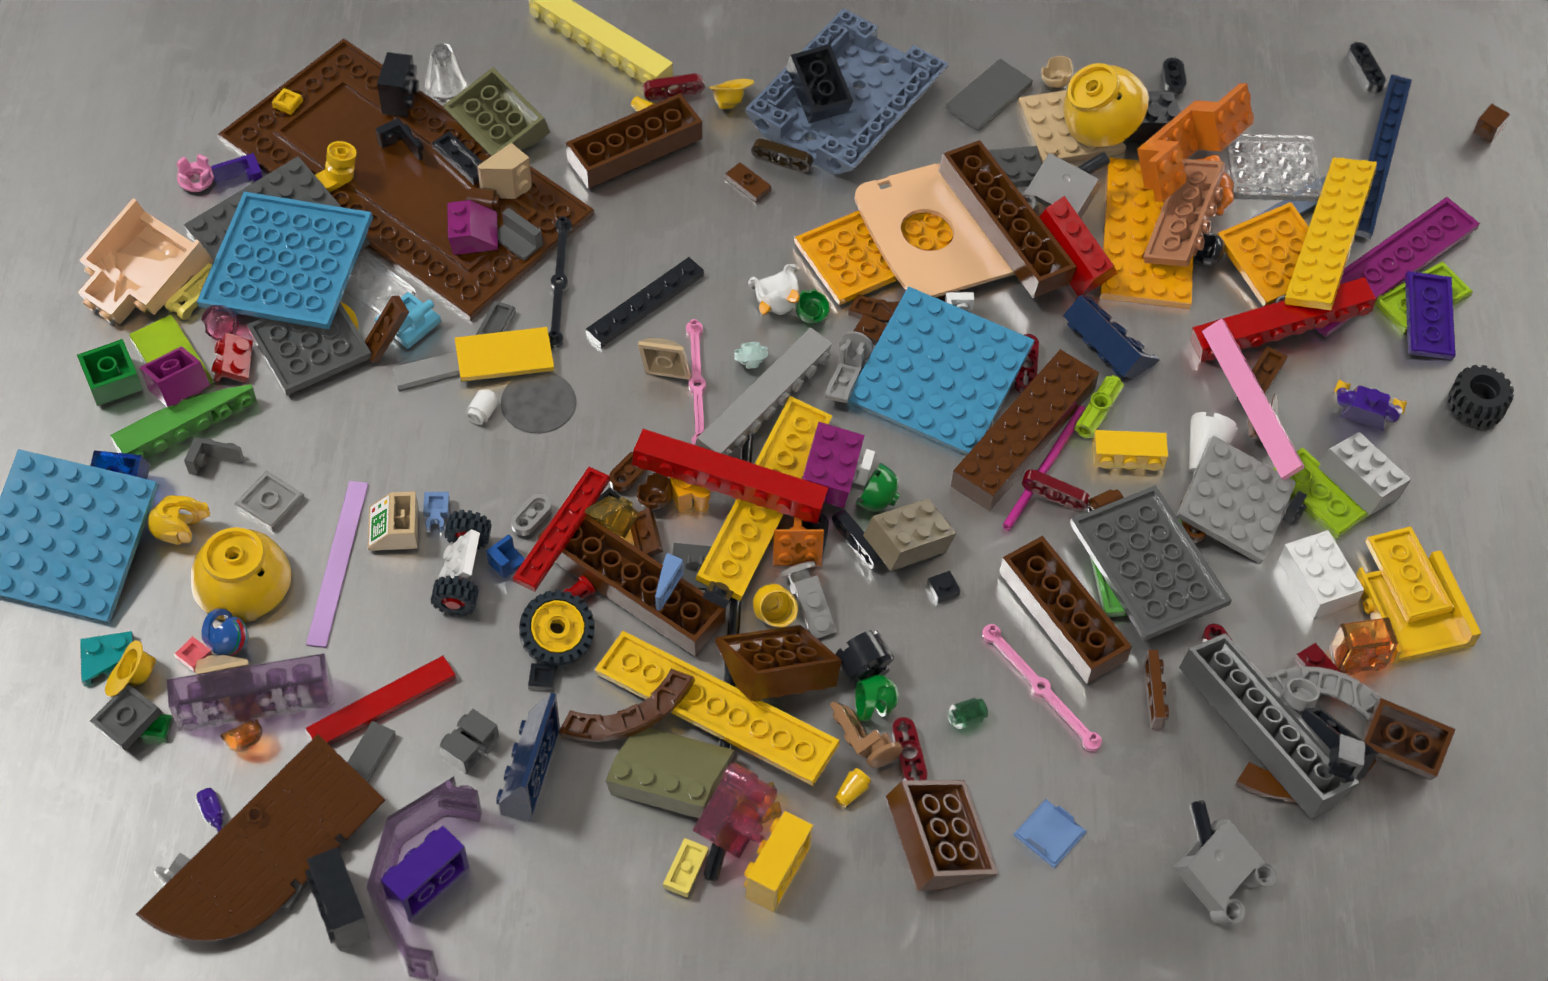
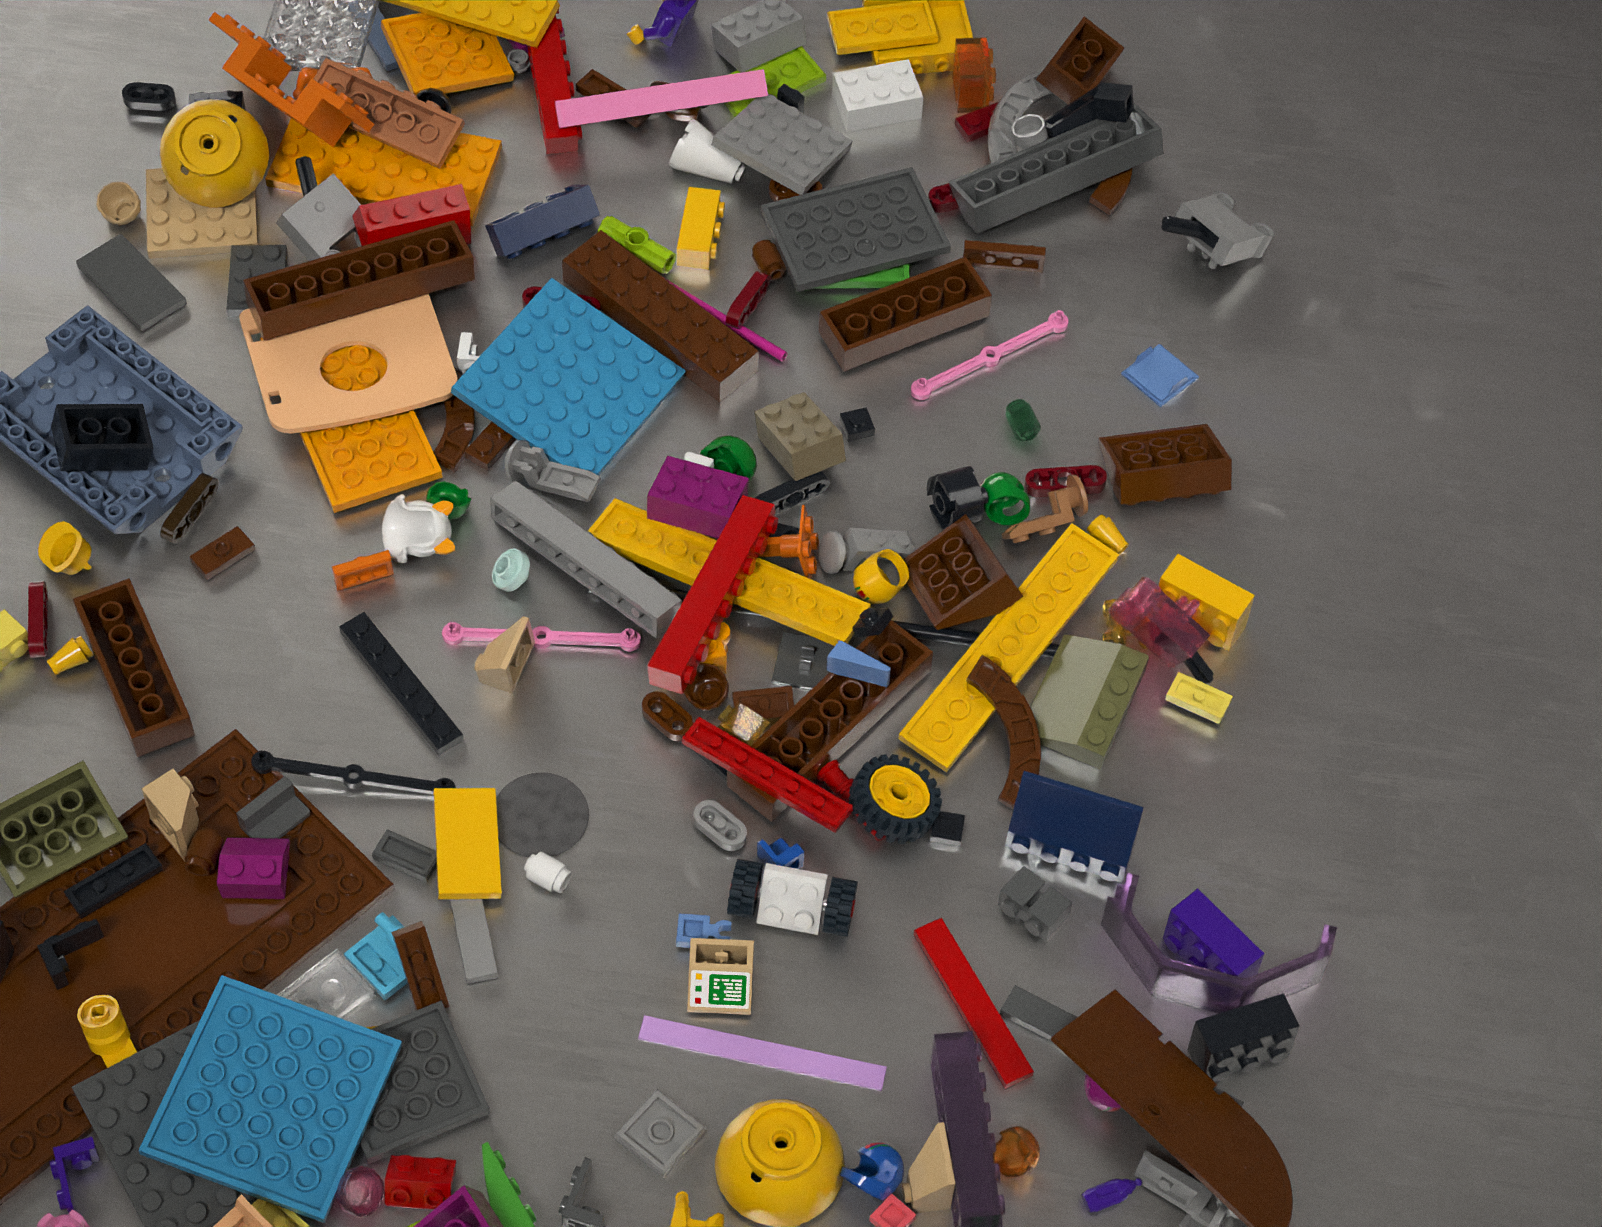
camera: 85 degrees left, 0 degrees up
none -> orange plate [332,550,394,591]

